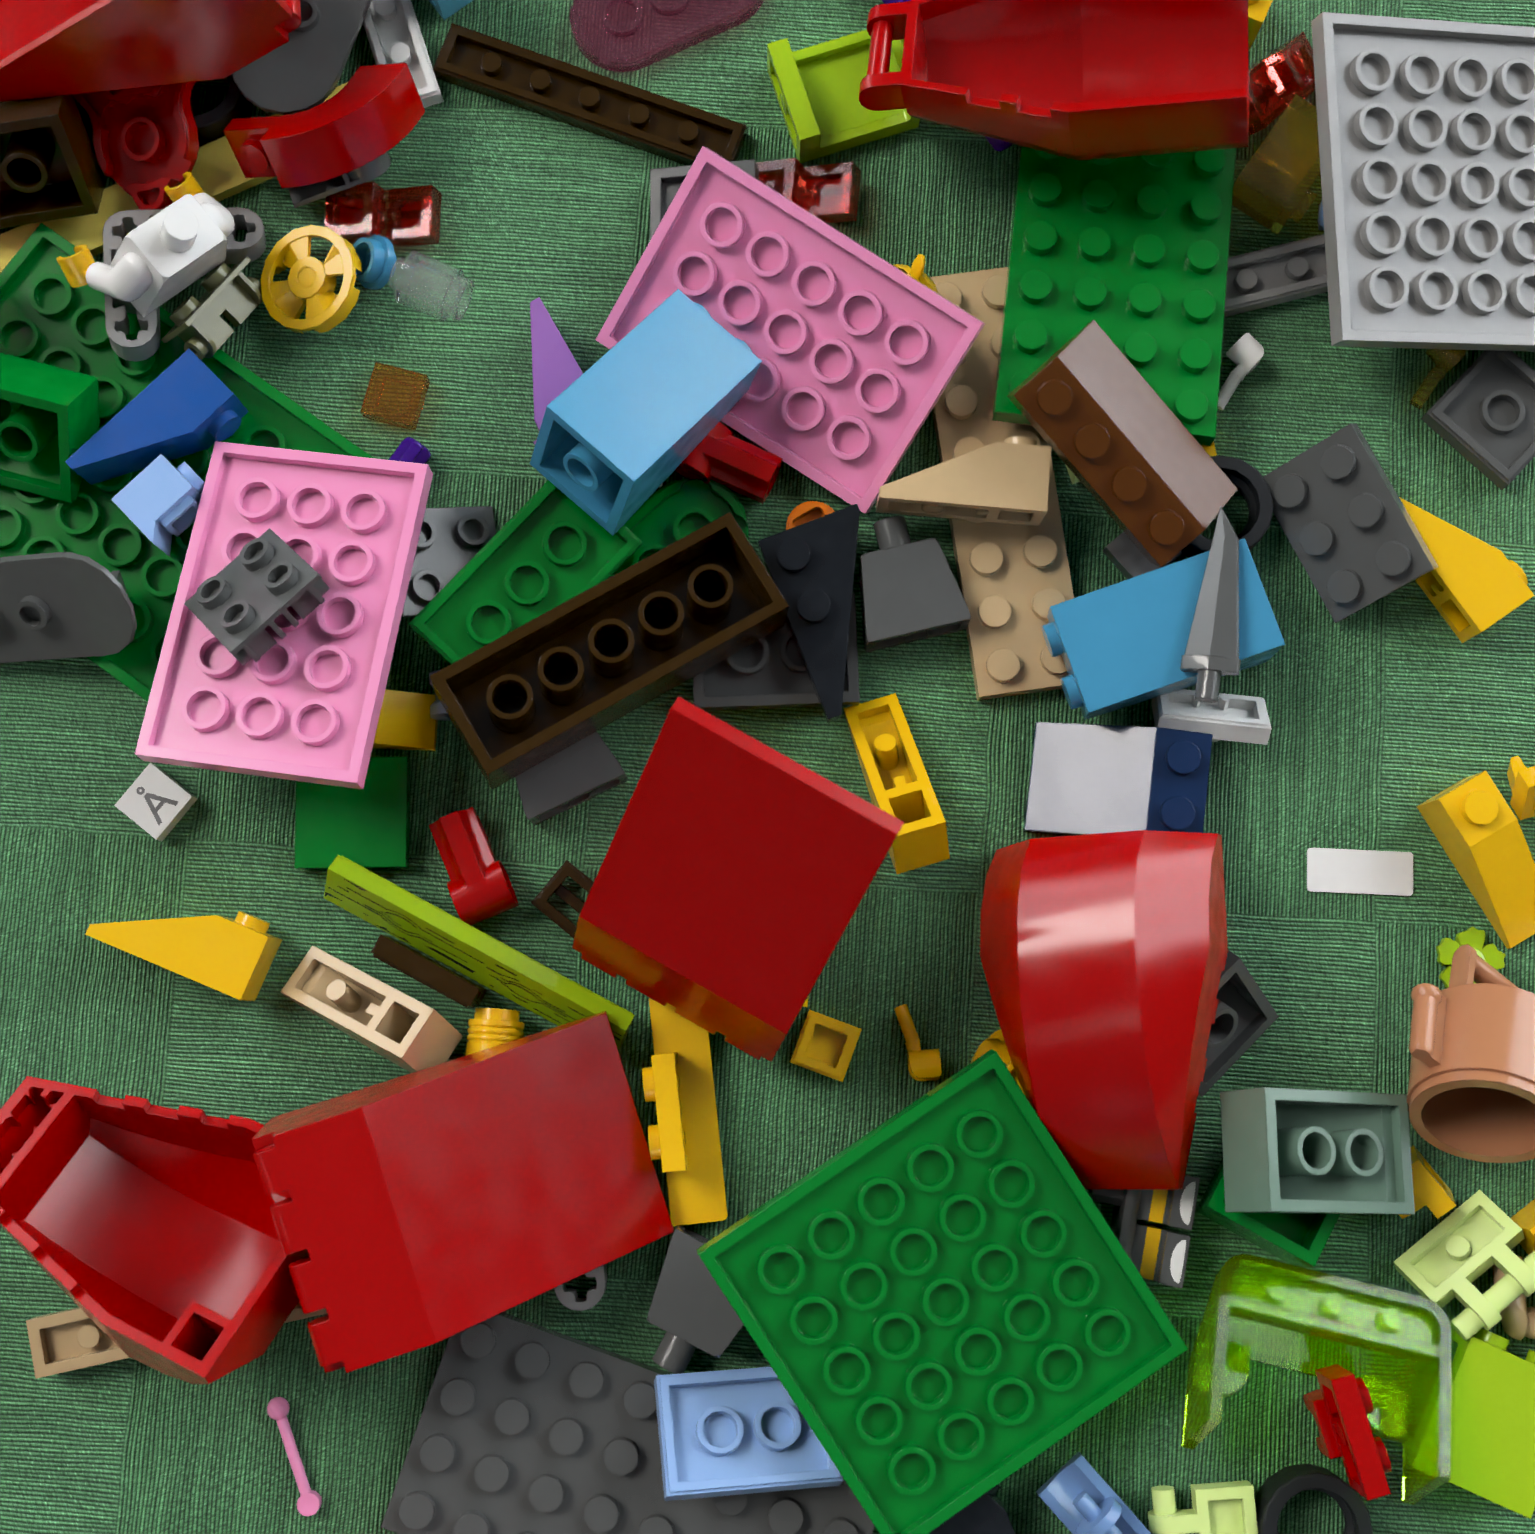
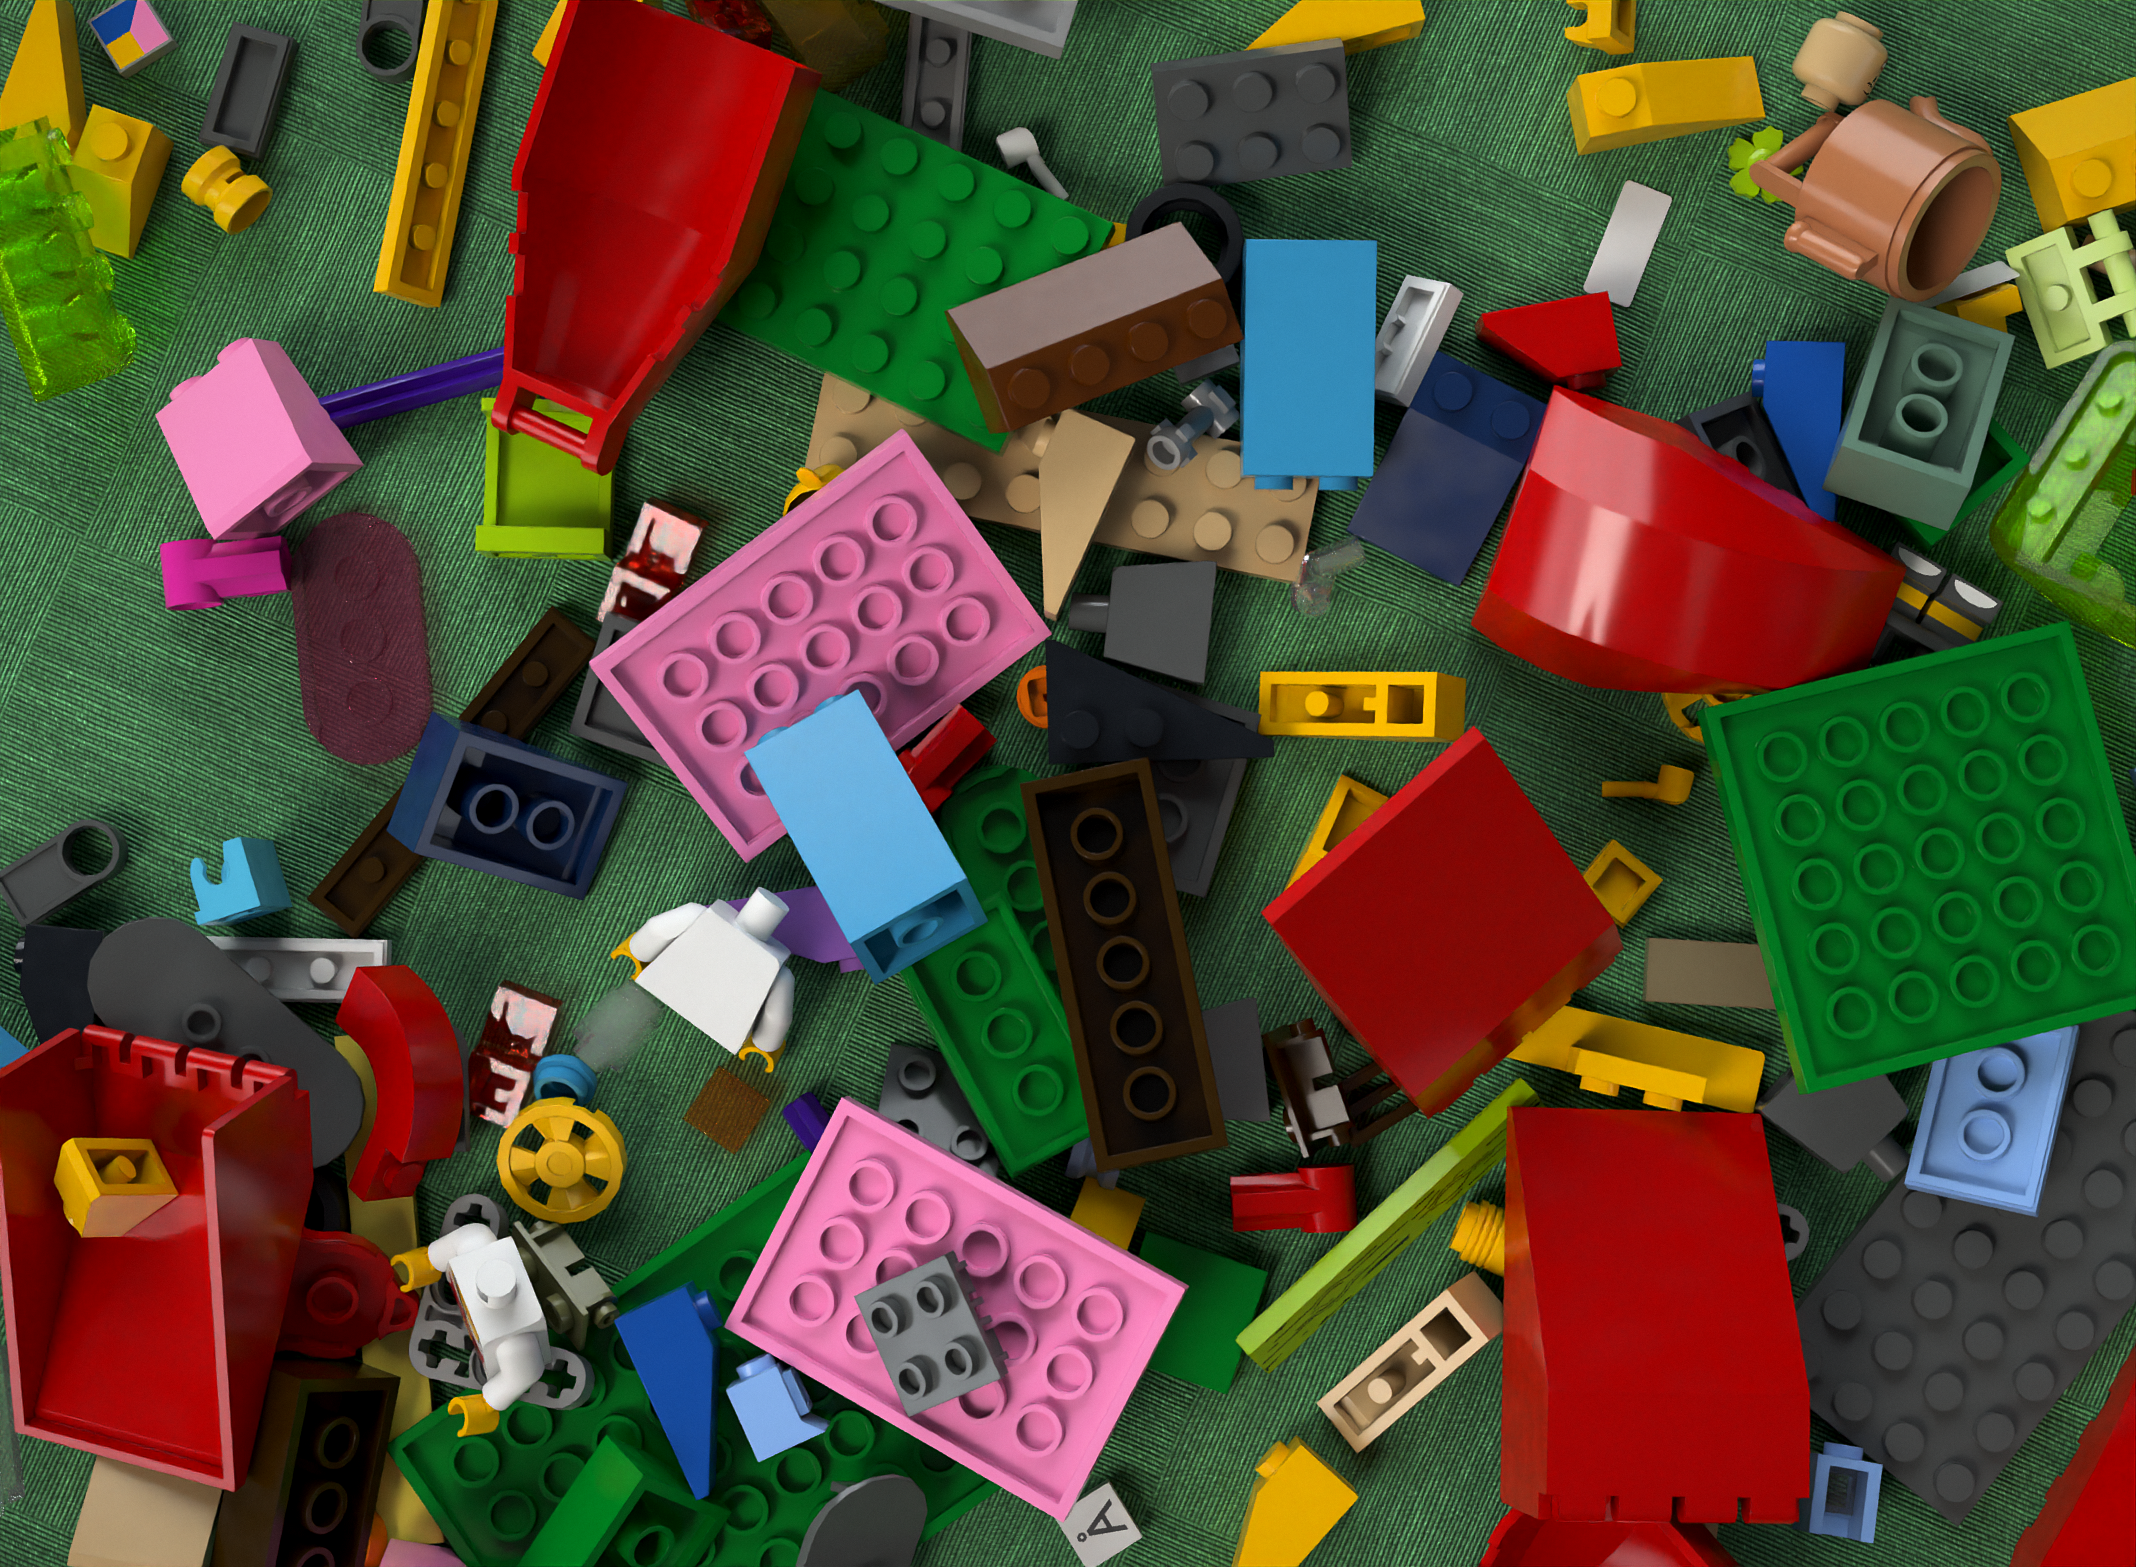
camera: 65 degrees left, 5 degrees up
dark brown tile [371,935,488,1008] -> none
dark grey bar [1180,506,1241,703] -> none
none -> dark blue slope [387,711,628,901]
none -> white torso [610,887,795,1073]
none -> light grey bar [1147,378,1240,470]
none -> dark brown hinge [1261,1017,1356,1158]
none -> clear arm [1290,534,1367,618]
none -> red slope [1474,291,1622,393]
none -> dark tan tile [1642,938,1776,1010]
none -> blue slope [1752,341,1847,522]
none -> light blue window [1792,1442,1883,1543]
none -> white sticker [1907,261,2020,308]

